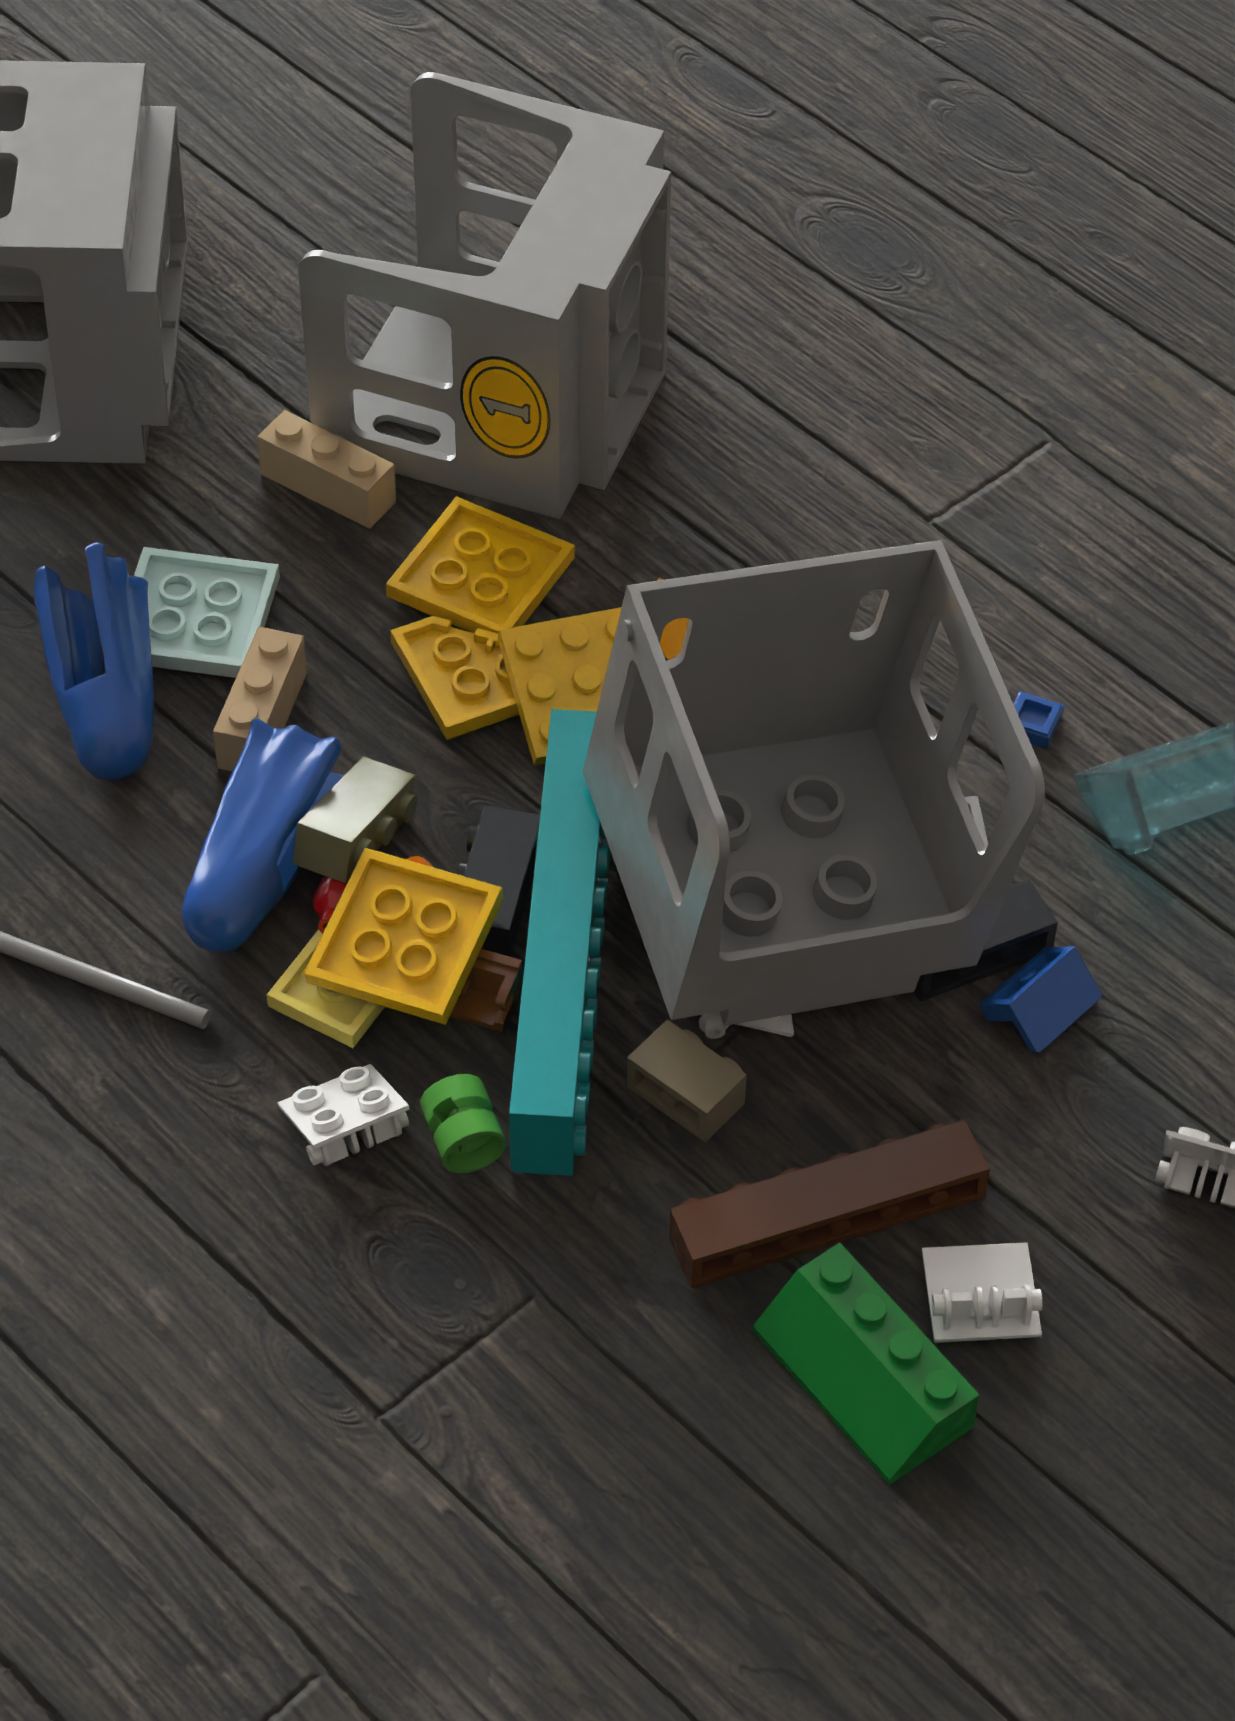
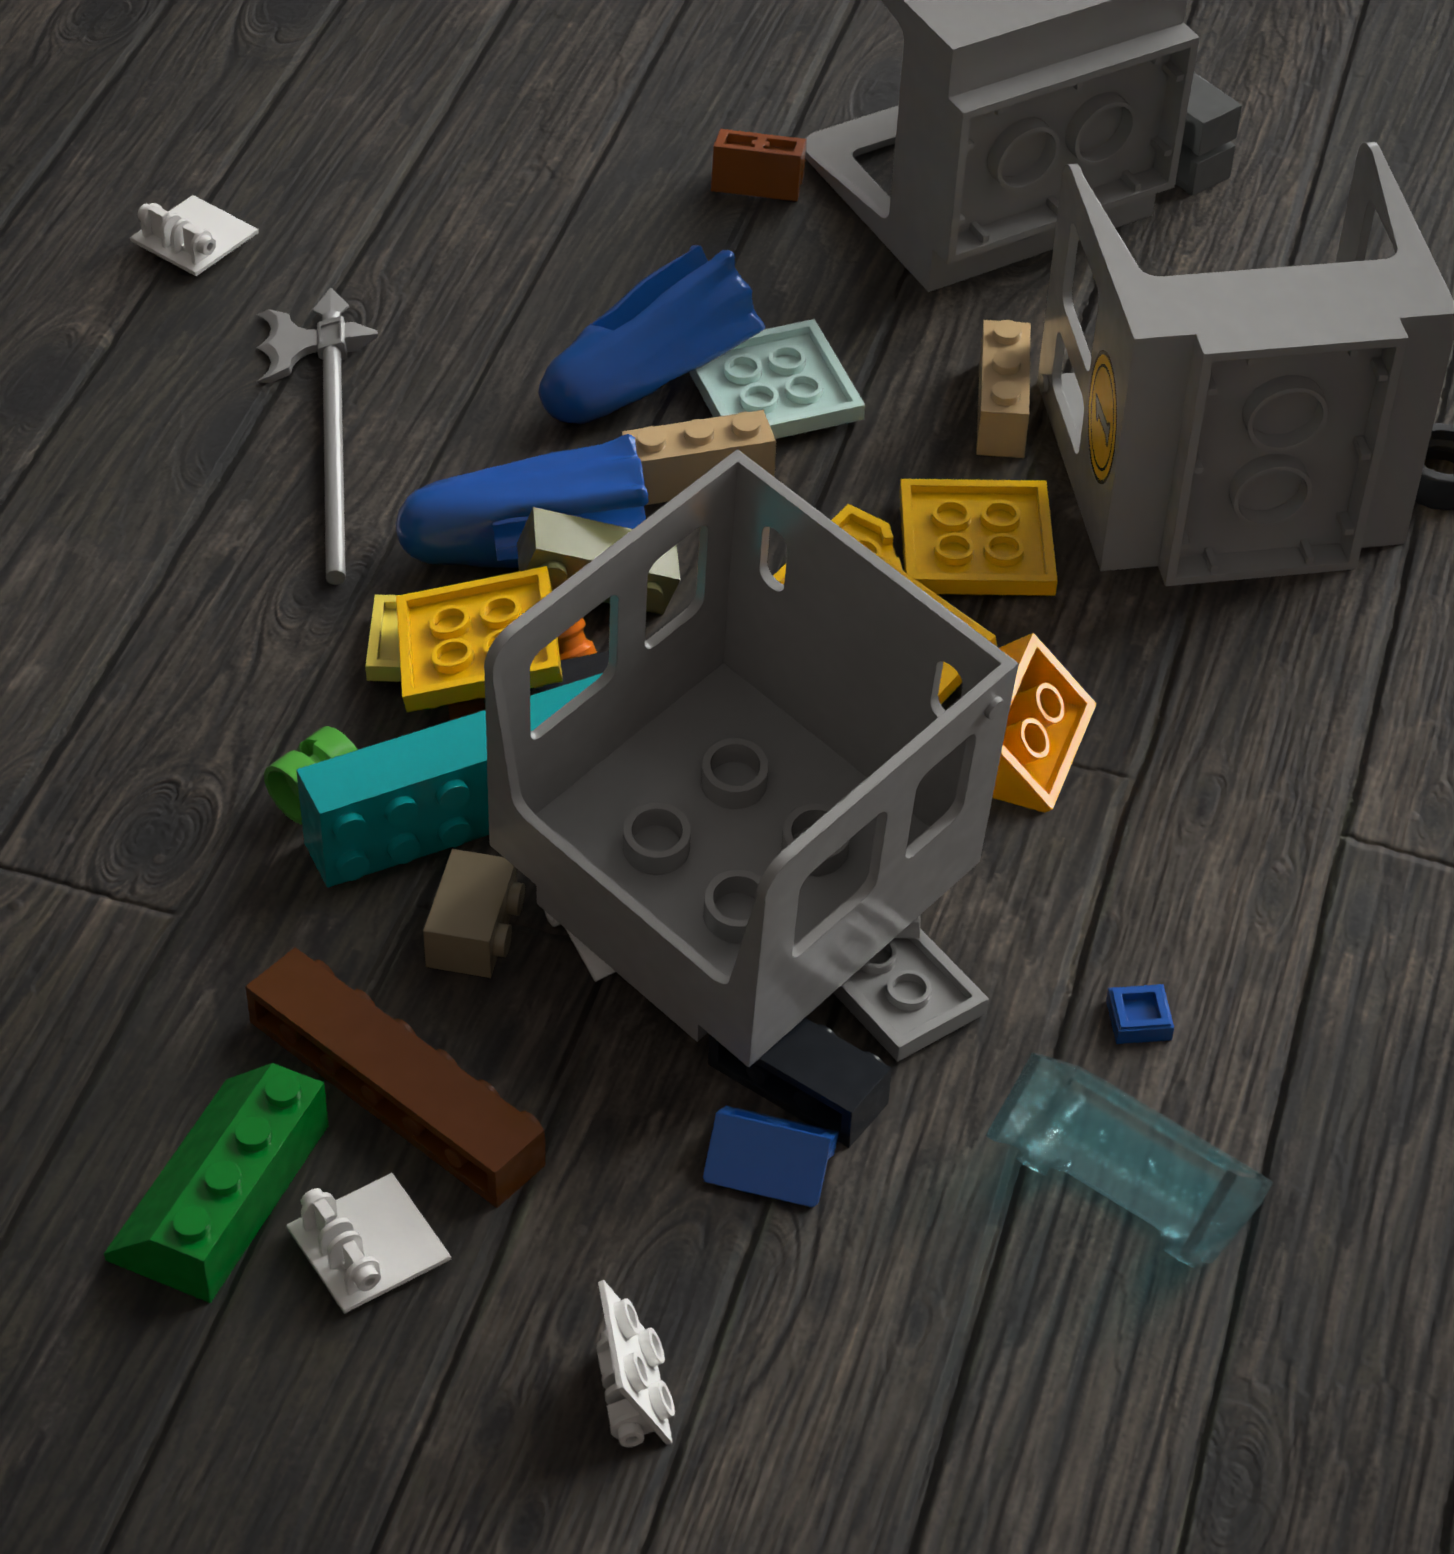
camera: 60 degrees right, 5 degrees down
white hinge [277,1064,409,1166] -> none

